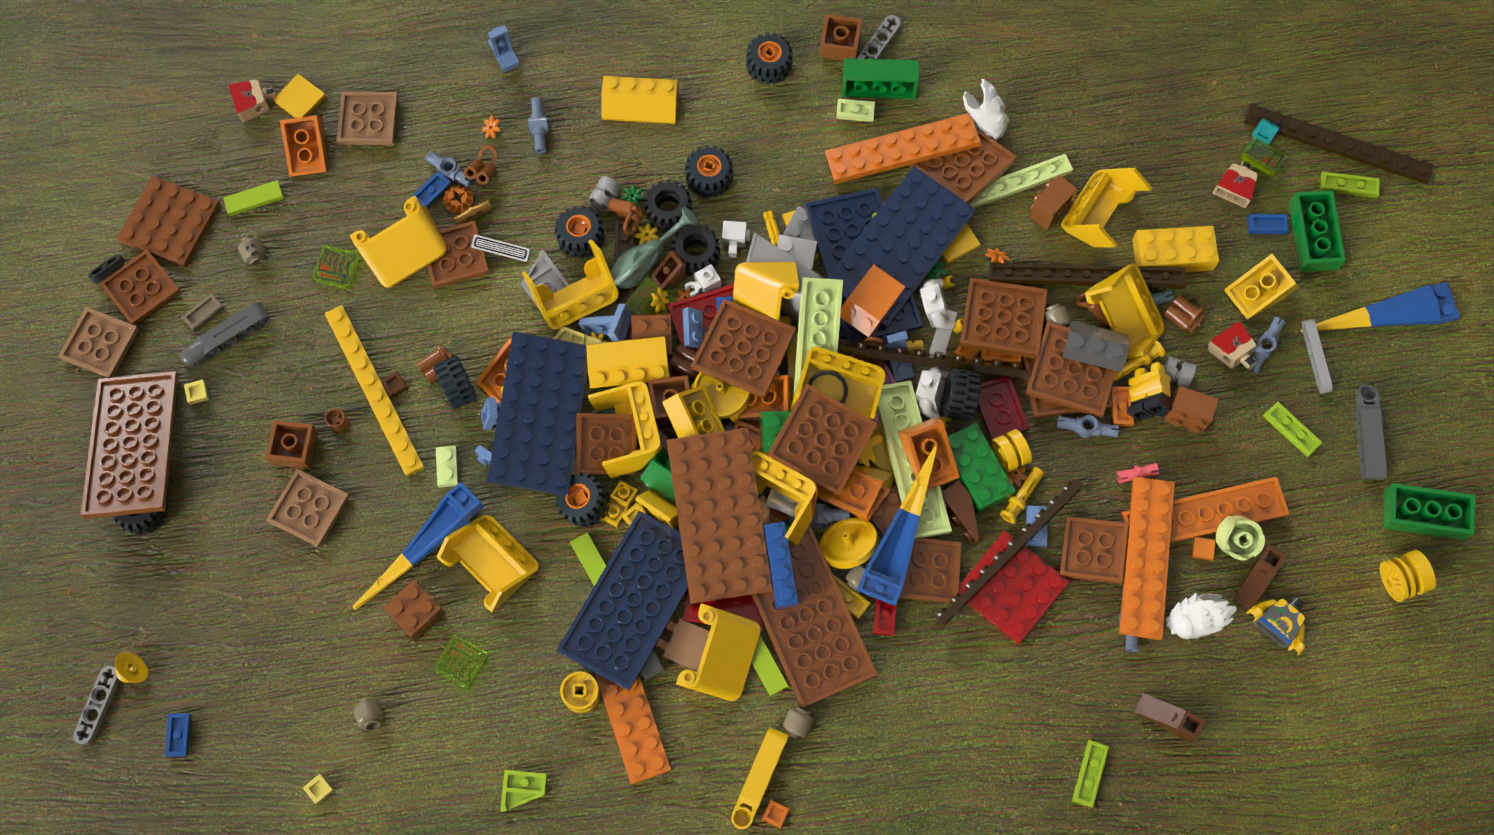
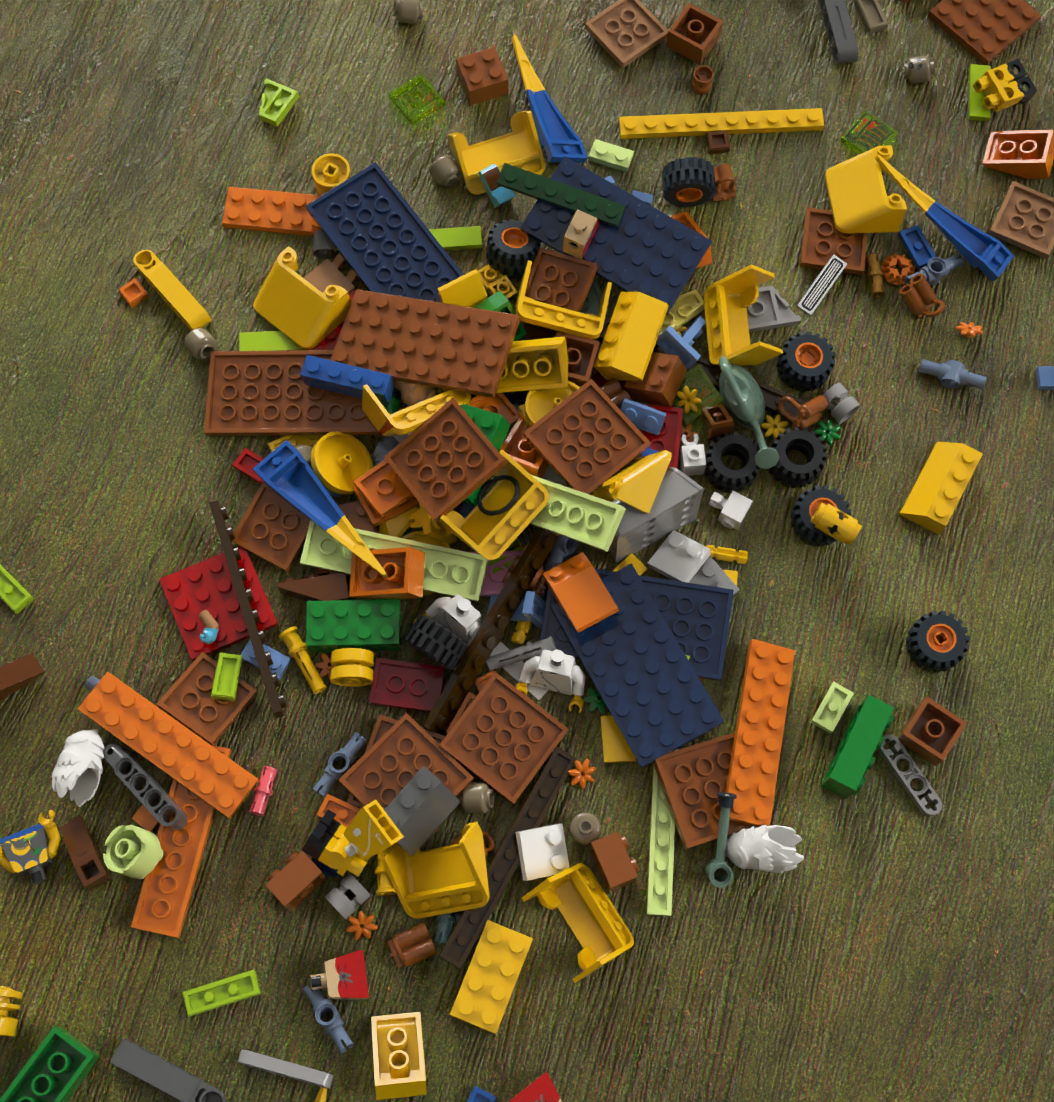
camera: 110 degrees right, 0 degrees up
none -> dark grey piece [103,742,187,831]
none -> arm [198,610,219,644]
none -> lime tile [211,653,243,701]
none -> yellow torso [344,800,404,860]
none -> orange plant [346,911,378,940]
none -> dark tan head [429,154,460,187]
none -> medium azure leg [479,164,515,208]
none -> light grey pin [486,636,556,671]
none -> dark green plate [497,163,626,228]
none -> white plate [516,824,569,881]
none -> tan torso [562,210,600,259]
none -> dark tan head [569,812,601,846]
none -> sand green piece [705,792,737,888]
none -> yellow piece [810,503,862,545]
none -> blue plate [874,155,1014,282]
none -> yellow hips [973,59,1037,112]

